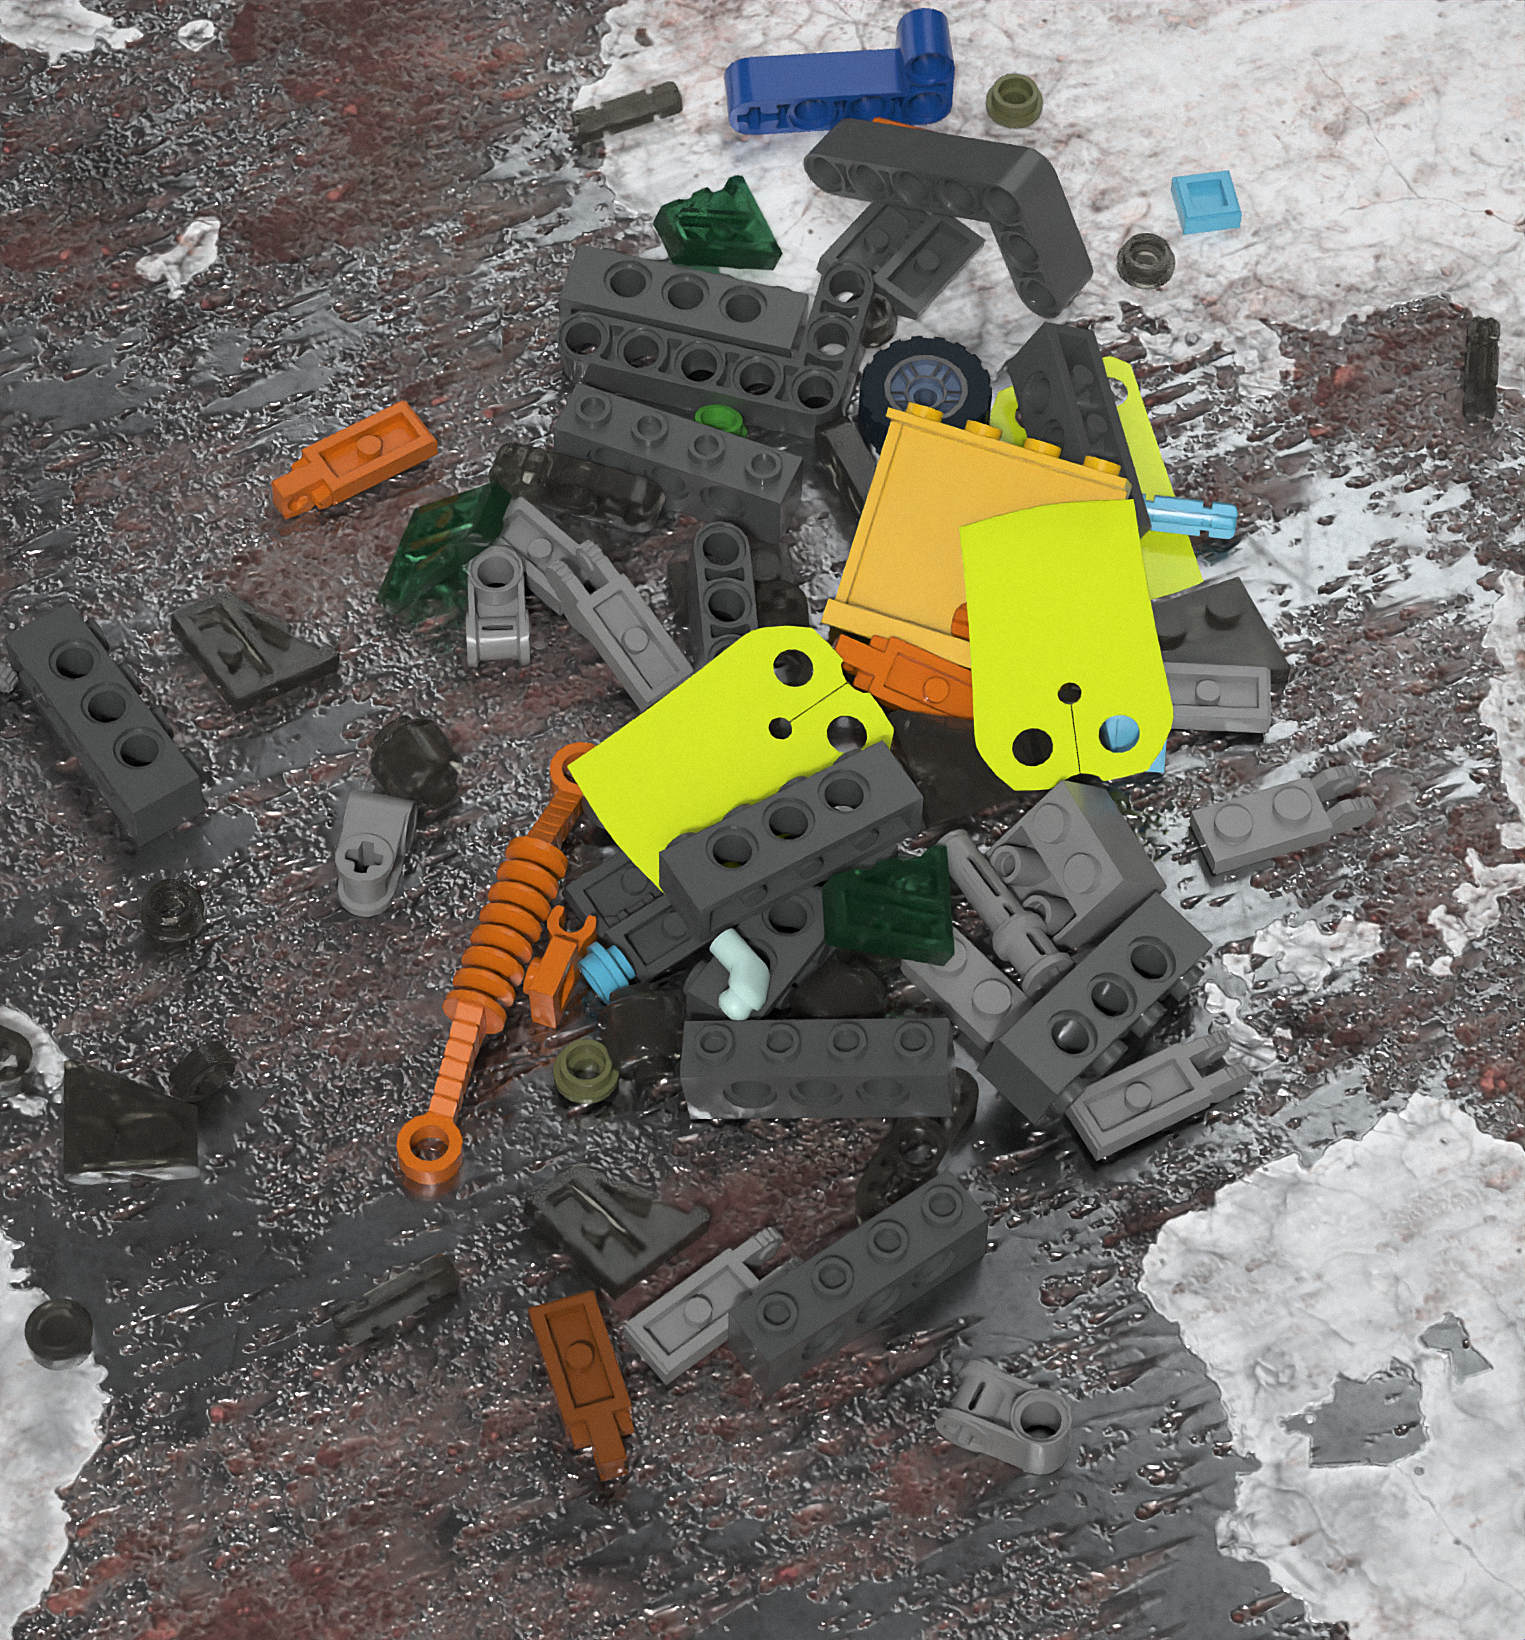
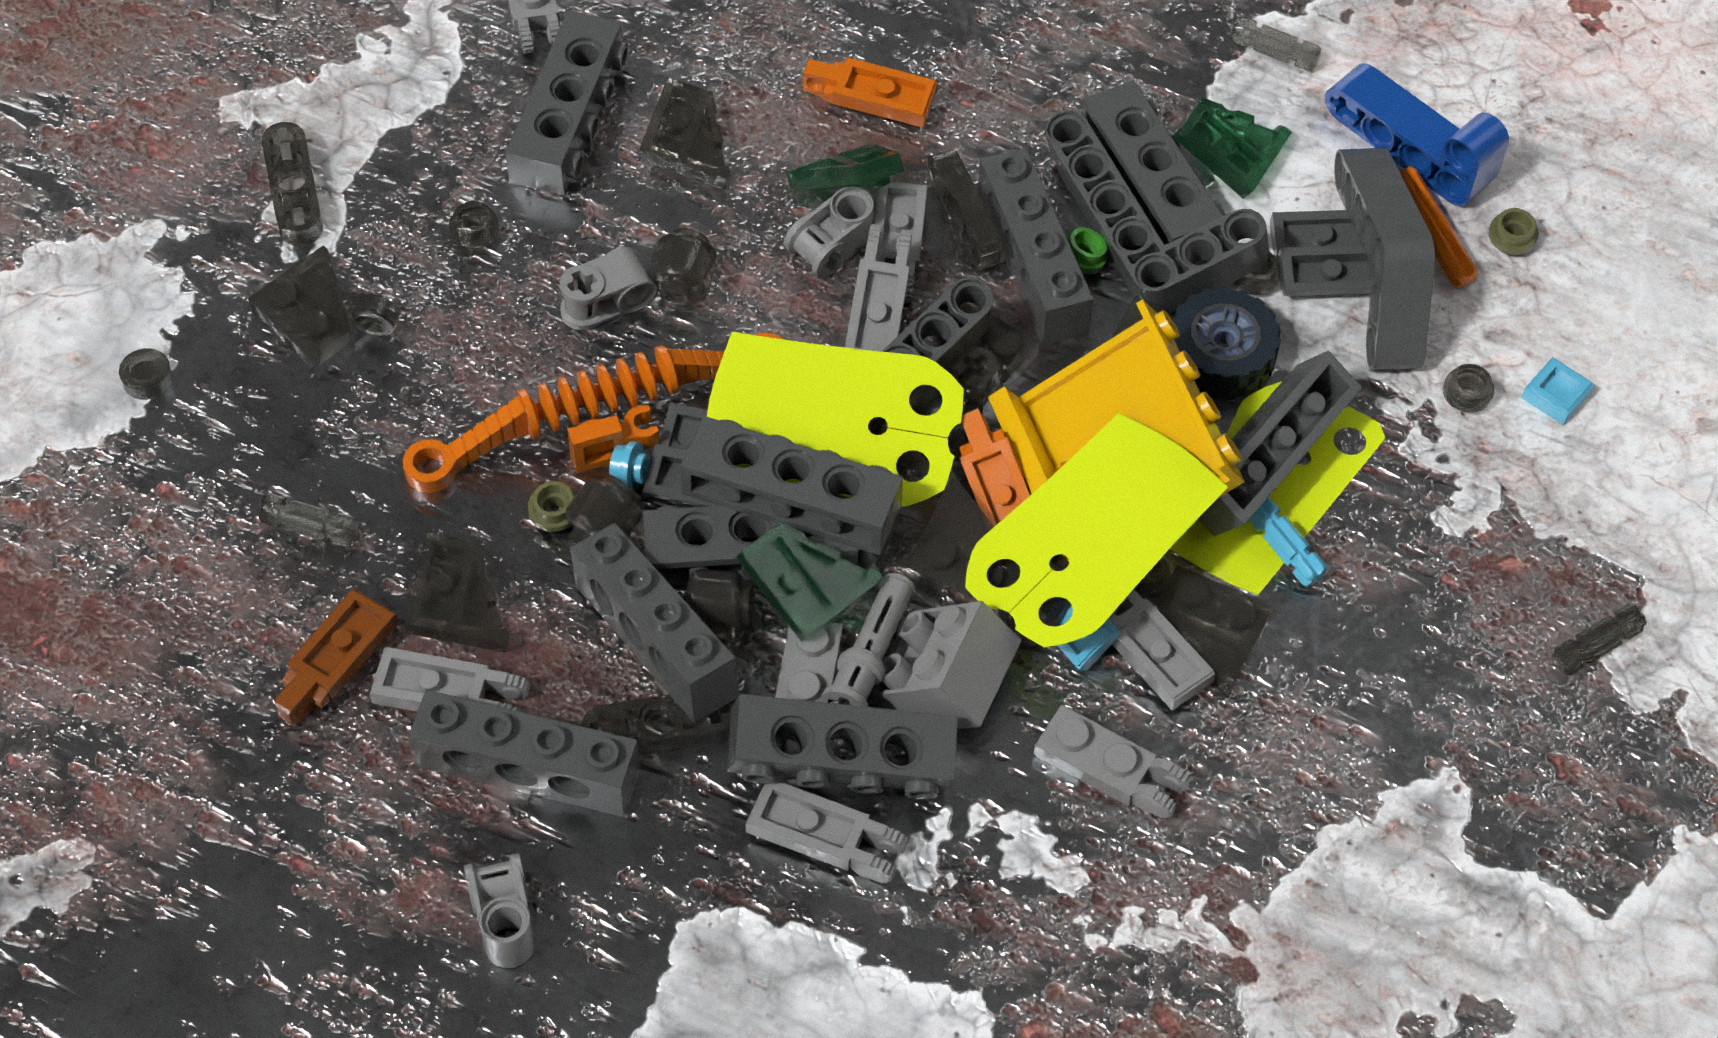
camera: 50 degrees right, 0 degrees up
light aqua arm [710,928,770,1020] -> none

